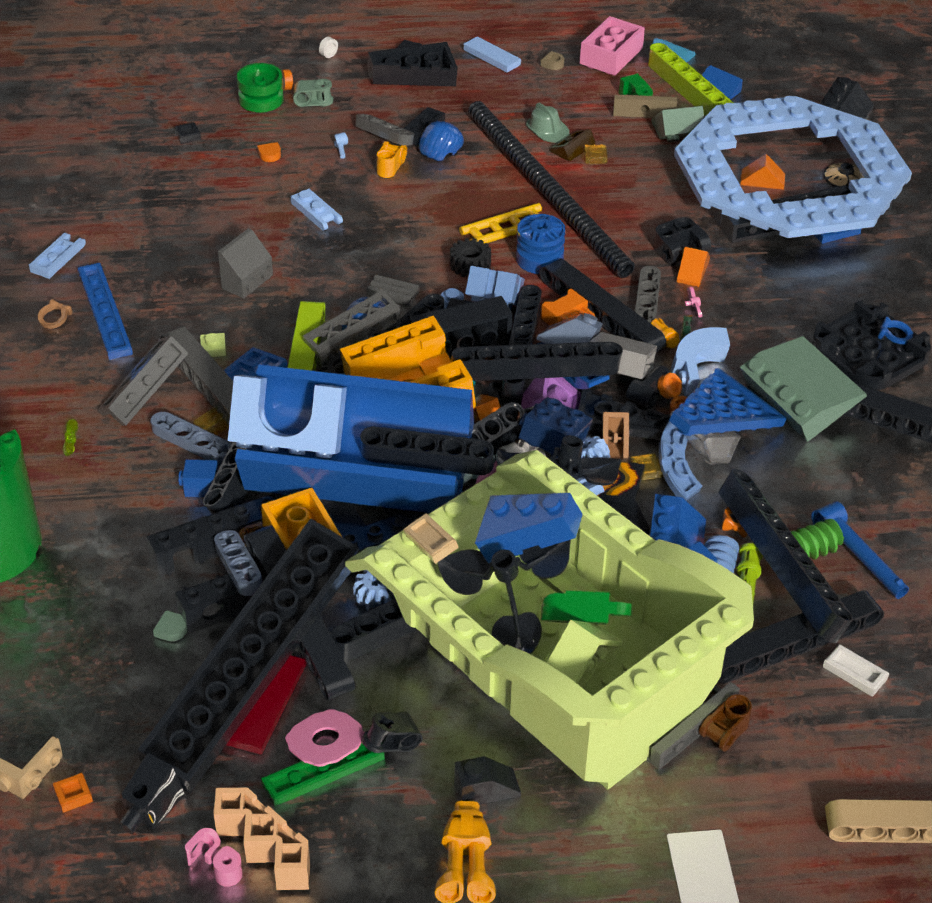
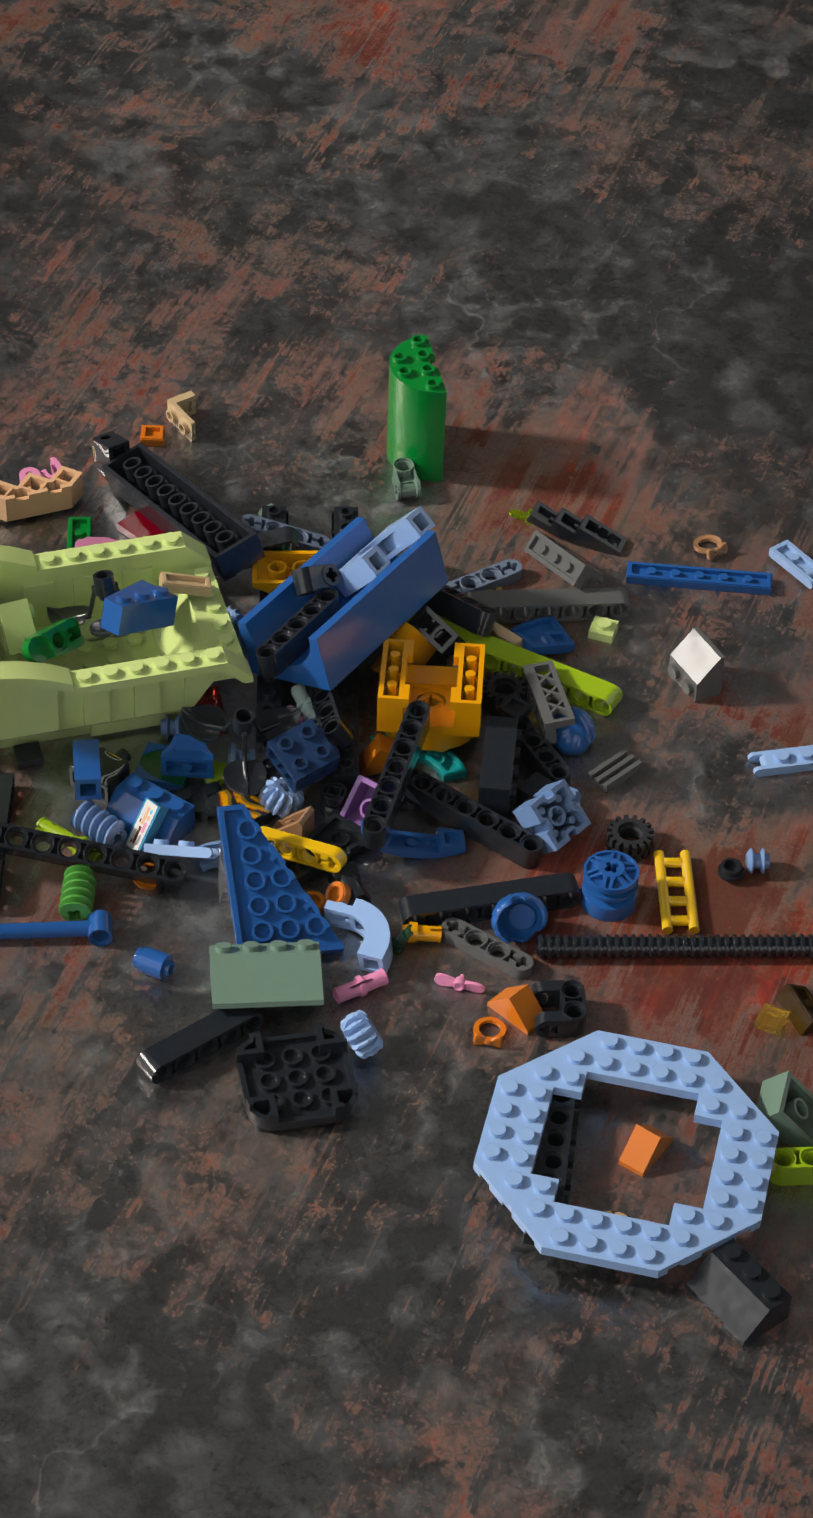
camera: 115 degrees right, 0 degrees up
sand blue slope [537,313,603,344] -> none
orange piece [541,289,595,326] -> none
light grey brick [590,332,657,379] -> none
blue piece [878,317,913,344] -> none
none -> slope [124,797,169,851]
none -> blue brick [132,946,175,981]
none -> light blue hinge [144,839,220,859]
none -> yellow beam [261,826,347,873]
none -> black piece [291,564,341,597]
none -> bright pink pin [332,968,389,1004]
none -> light blue gear [341,1009,383,1059]
none -> sand green piece [392,457,421,501]
none -> orange piece [473,1017,506,1048]
none -> blue piece [491,892,548,944]
none -> black slope [526,501,627,556]
none -> black plate [718,858,744,882]
none -> medium blue wheel [745,848,770,874]

